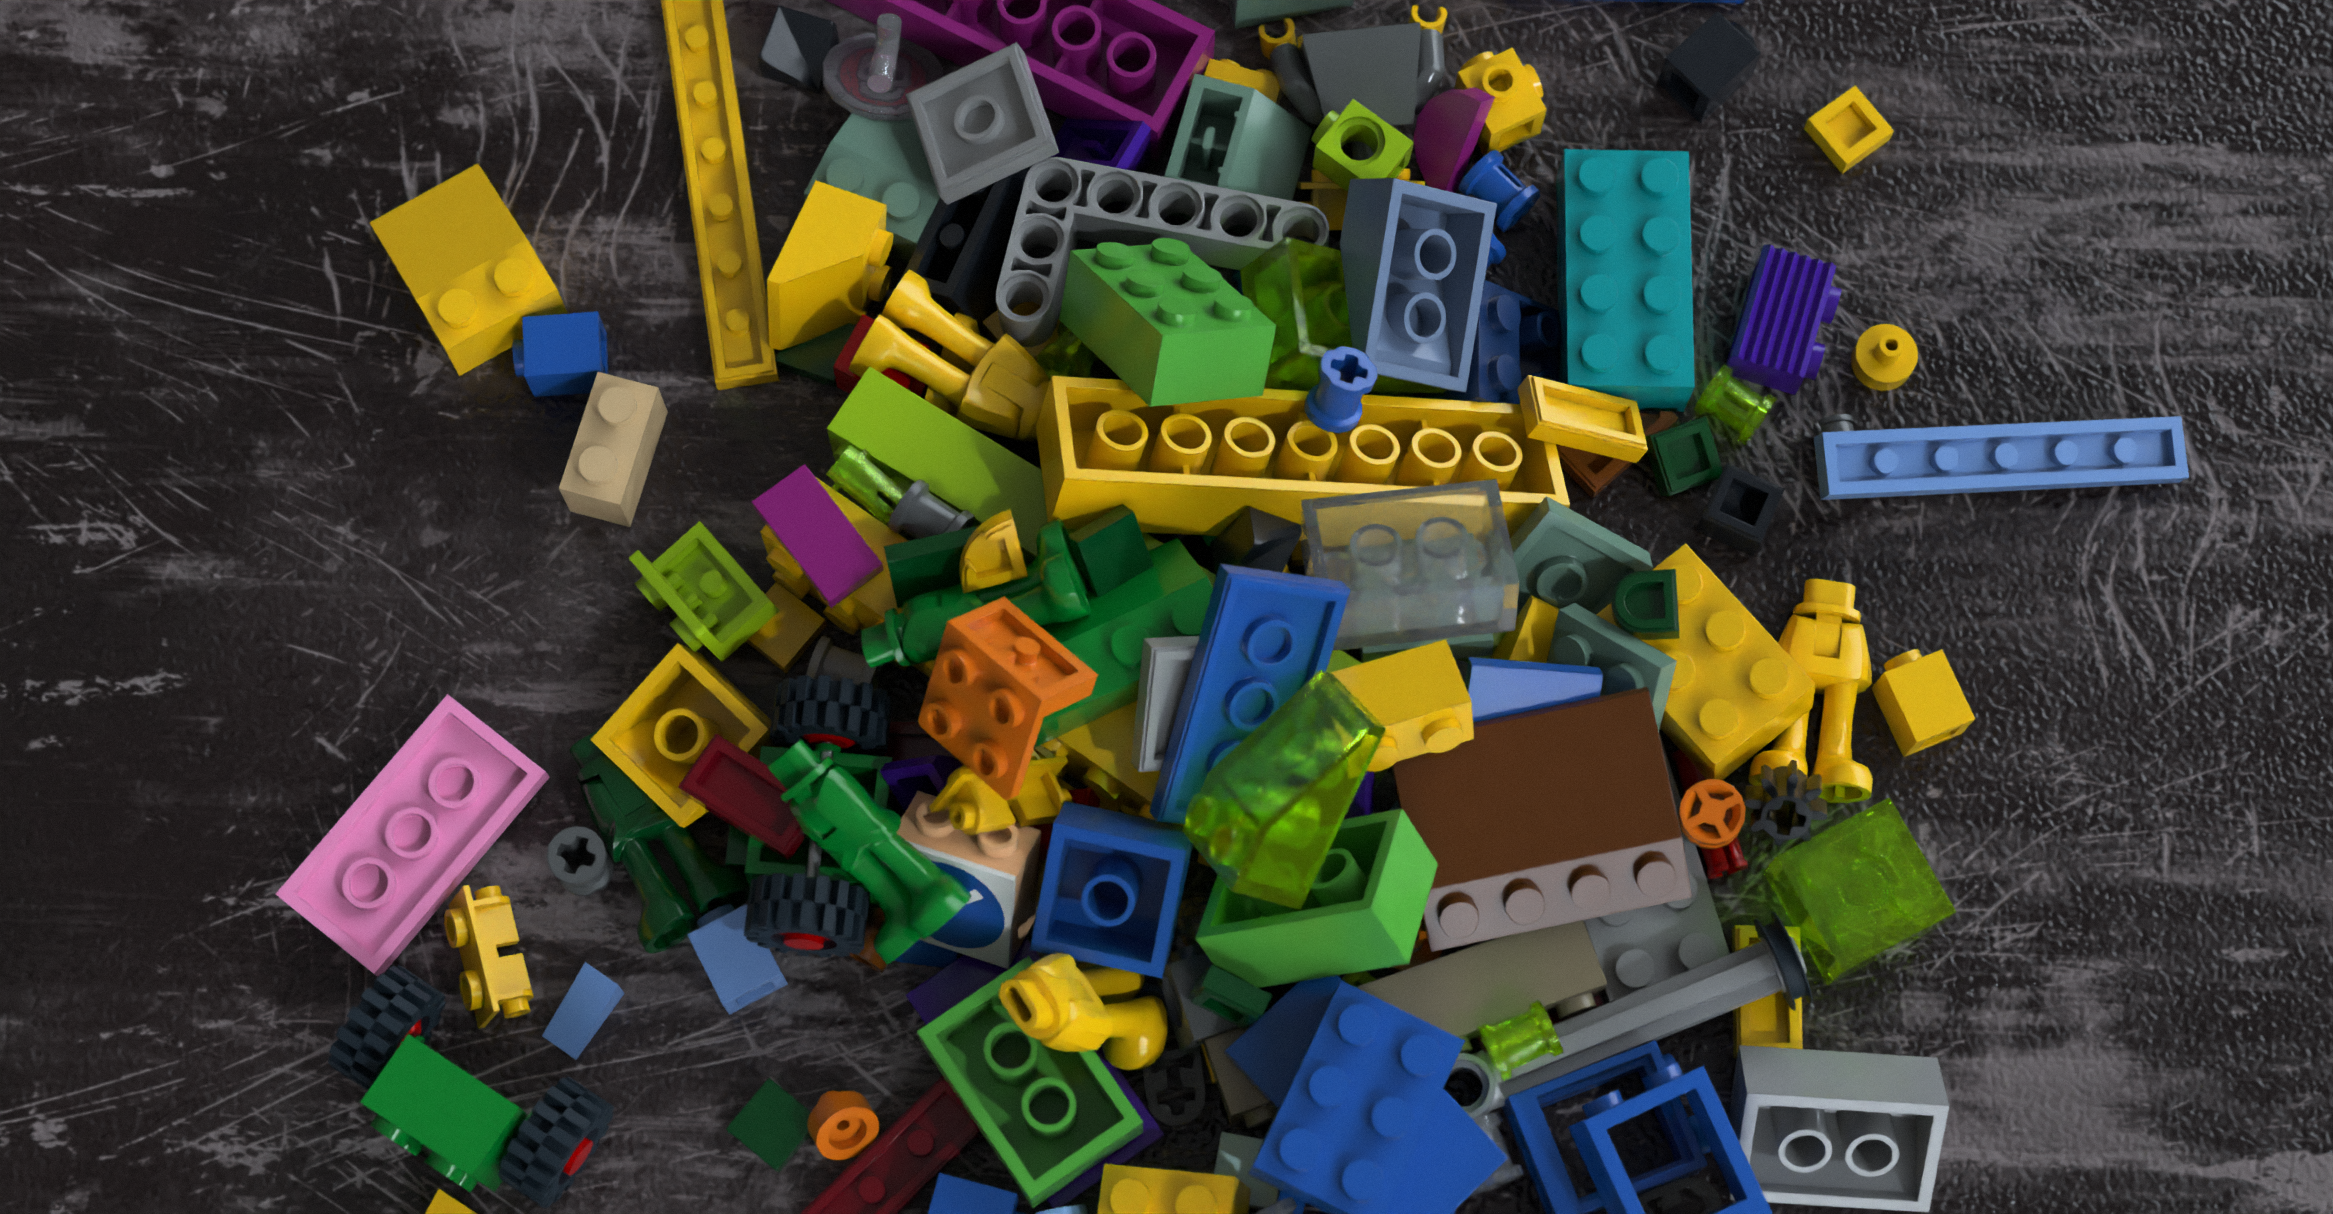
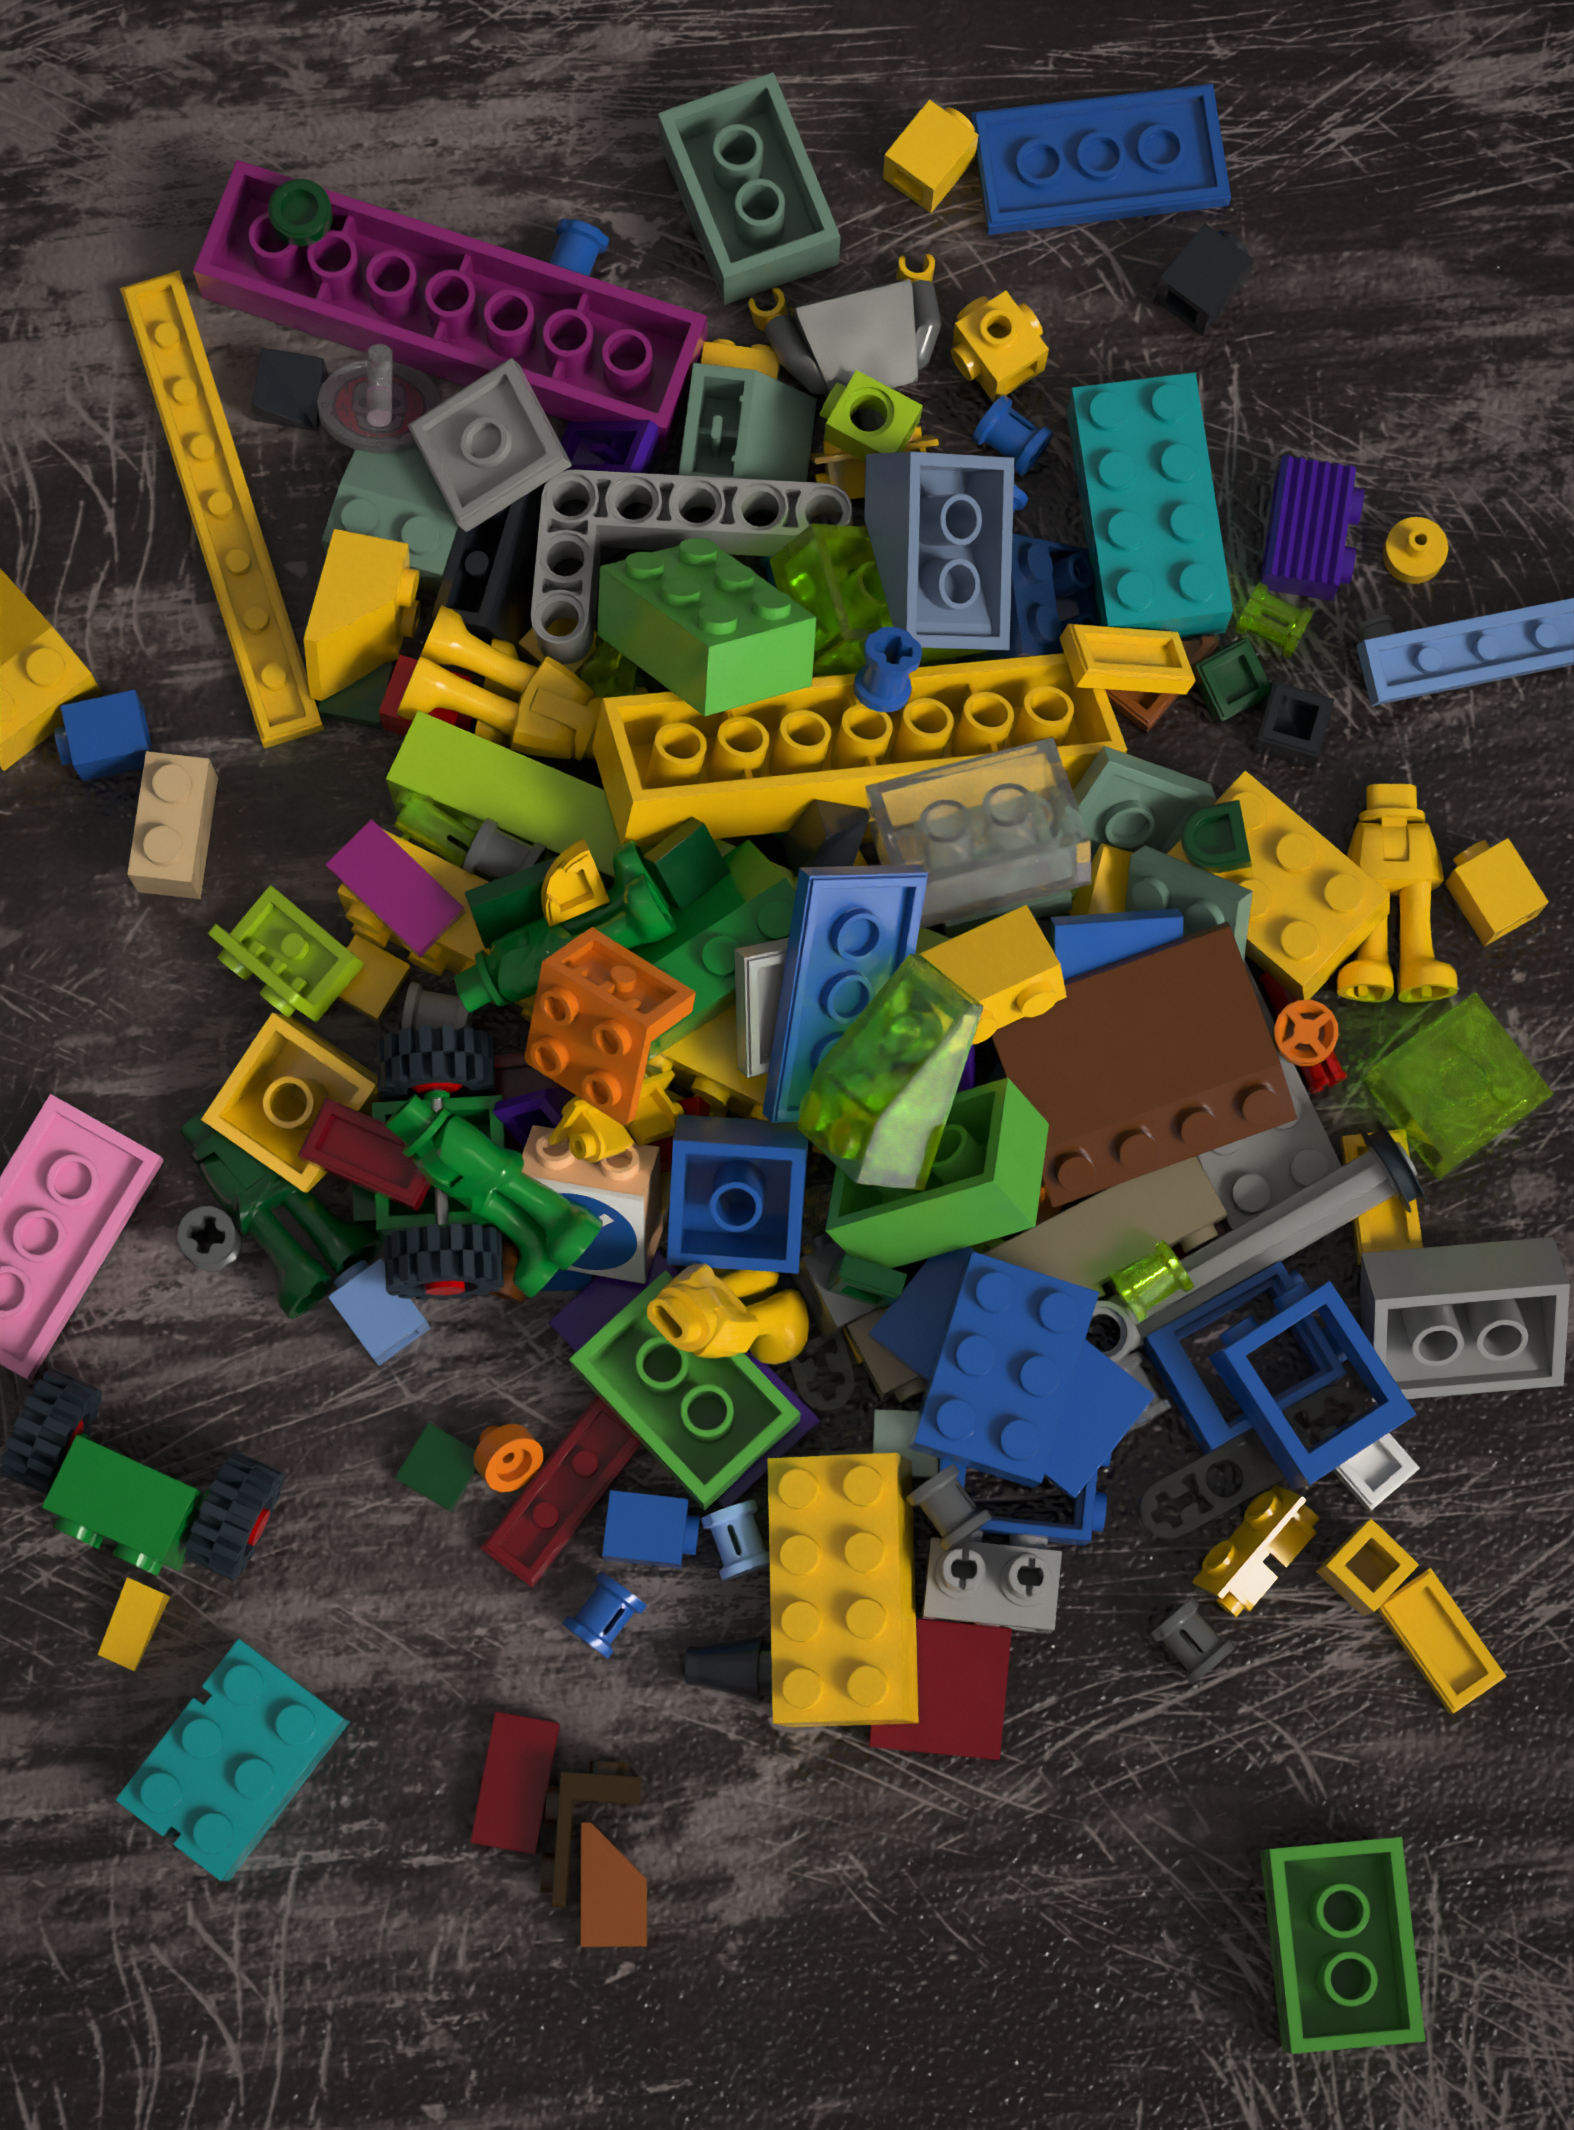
camera: 10 degrees left, 5 degrees up
yellow hinge [444,885,534,1029] -> none
medium blue piece [542,962,625,1060] -> none
magenta tile [1413,87,1495,193] -> none
black gear [1745,760,1827,846] -> none
yellow tile [1804,85,1894,174] -> none

